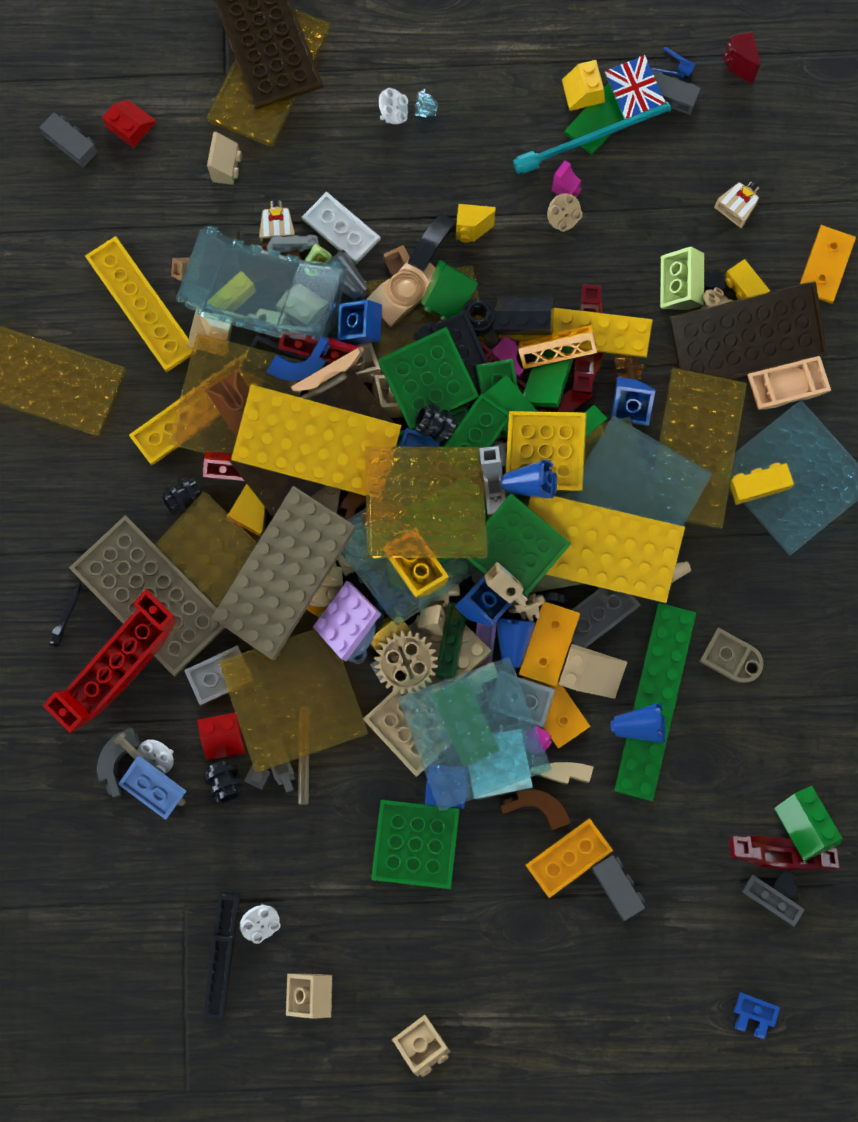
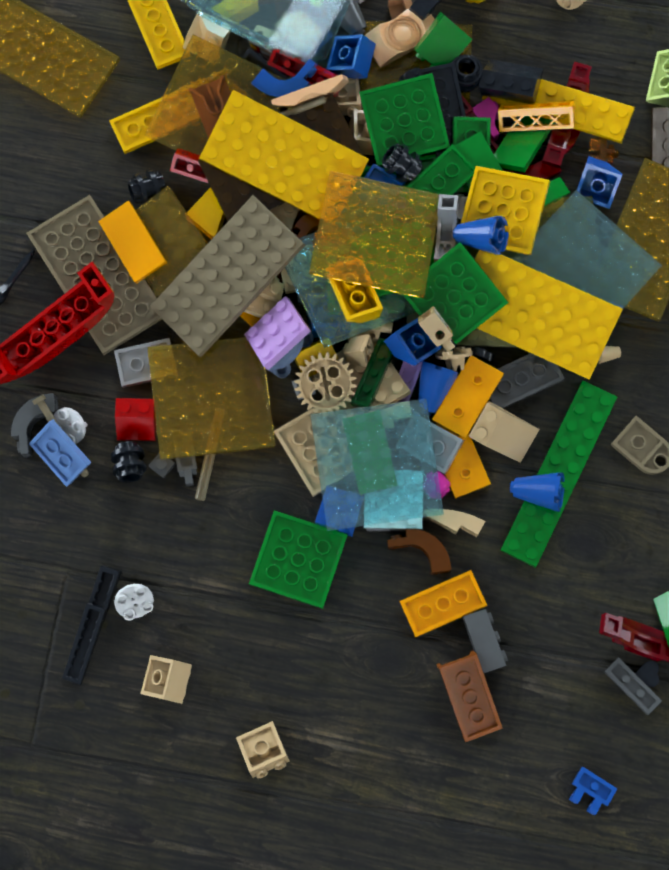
camera: 15 degrees right, 0 degrees up
none -> light orange tile [98,200,167,283]
none -> dark orange plate [436,651,503,742]

